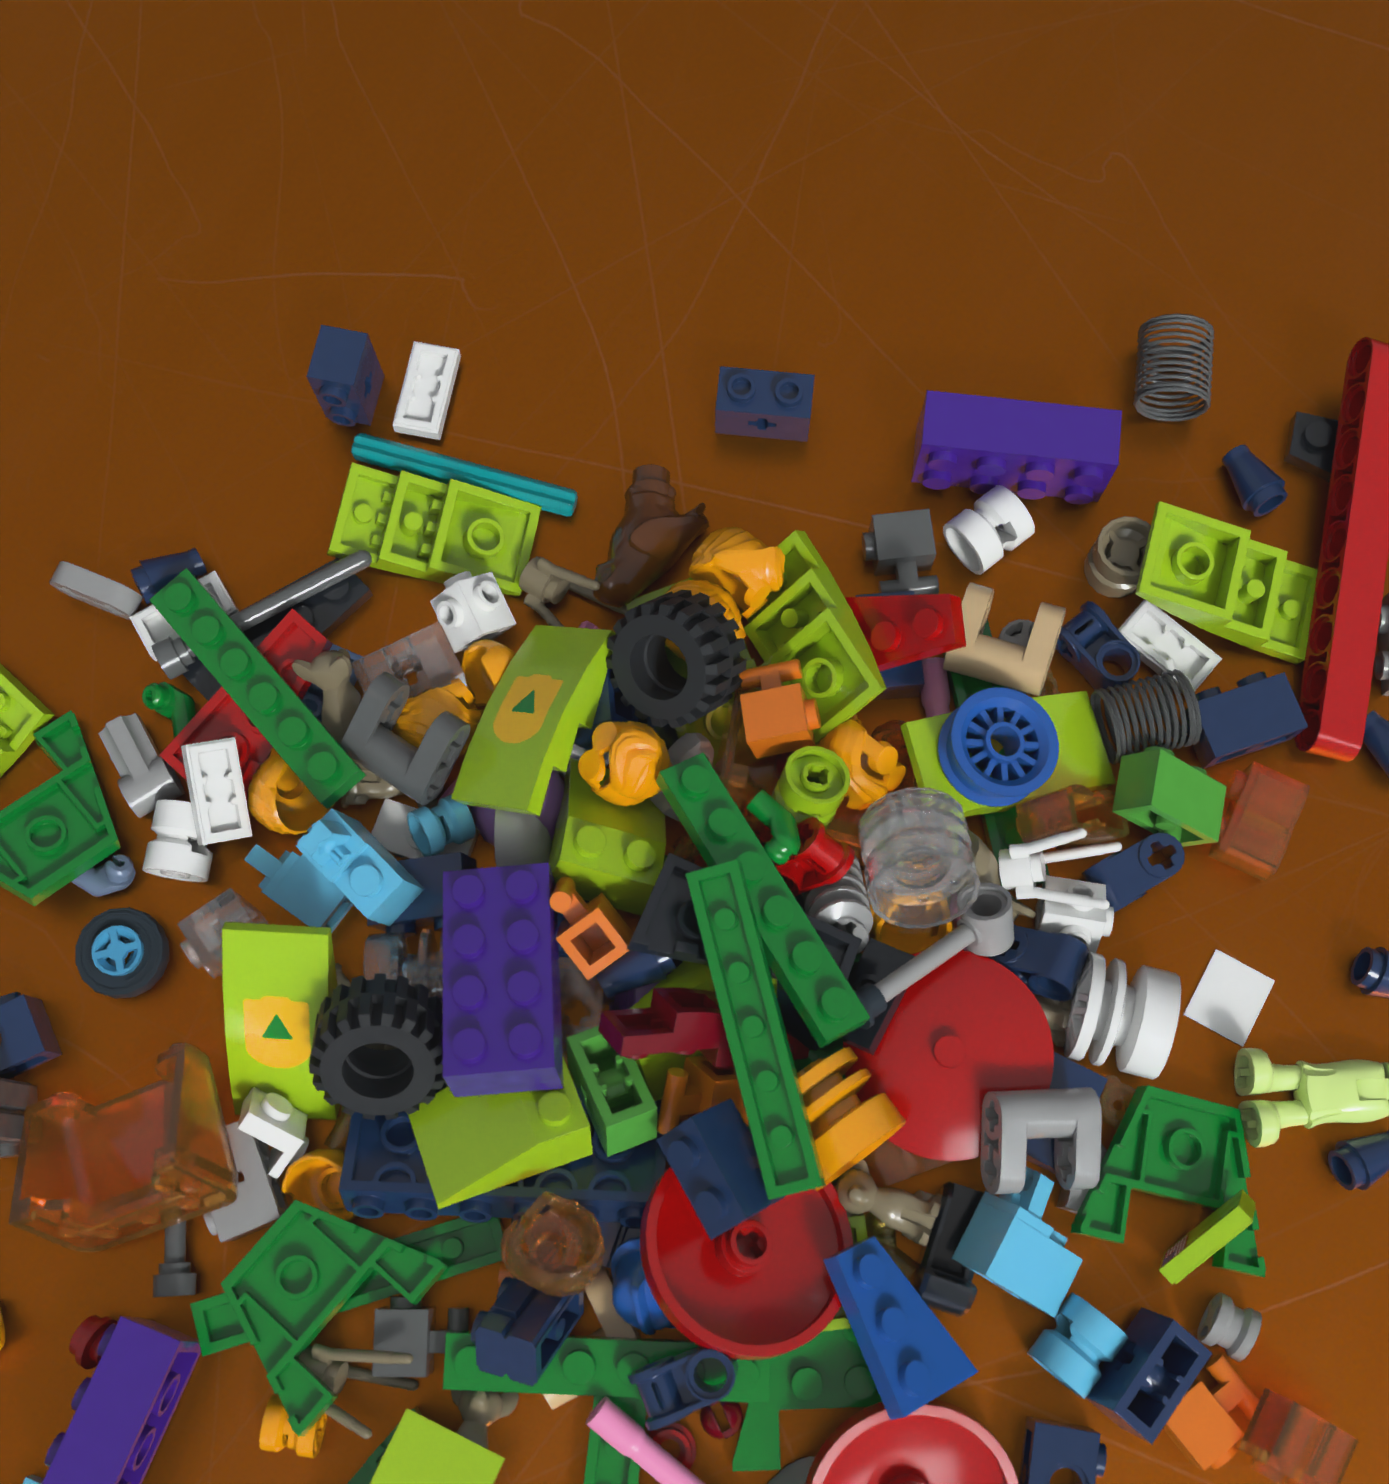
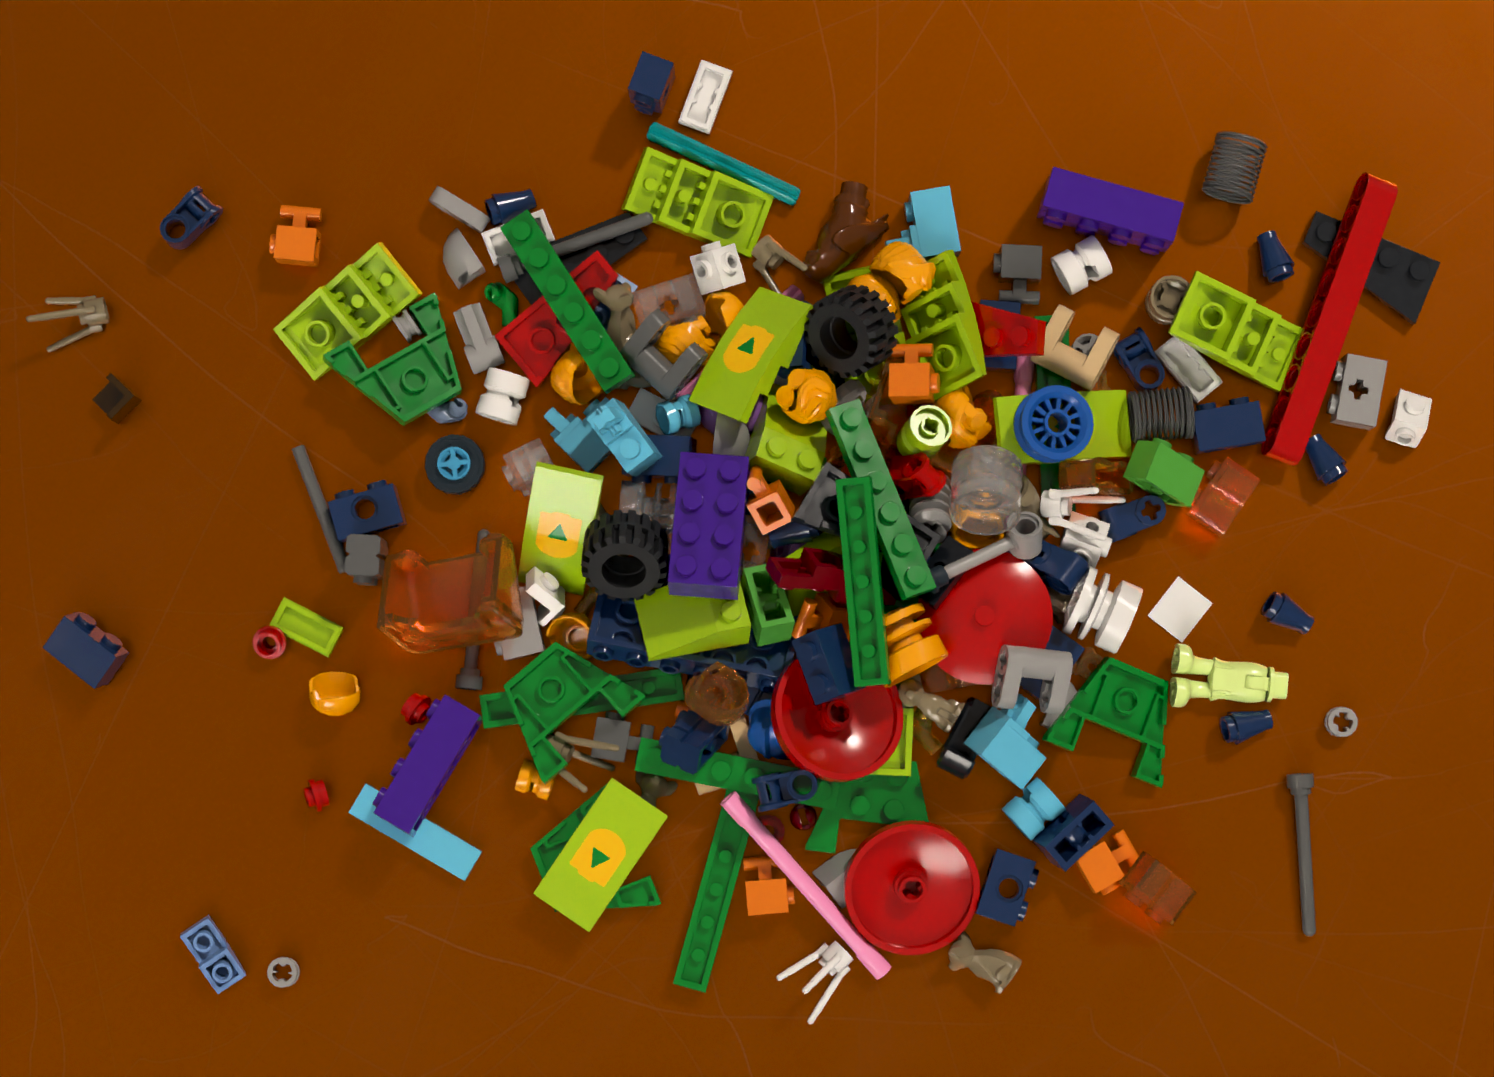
camera: 10 degrees right, 10 degrees up
white plate [181,737,252,846] -> none
dark blue brick [715,366,815,442] -> none
green arm [746,789,801,865] -> none
blue wing [823,1236,978,1420] -> none
lime tile [1159,1189,1256,1284] -> none
light grey wheel [1197,1292,1262,1362] -> none
none -> light grey bush [392,309,422,343]
none -> light grey brick [443,228,486,290]
none -> medium azure hinge [885,185,961,261]

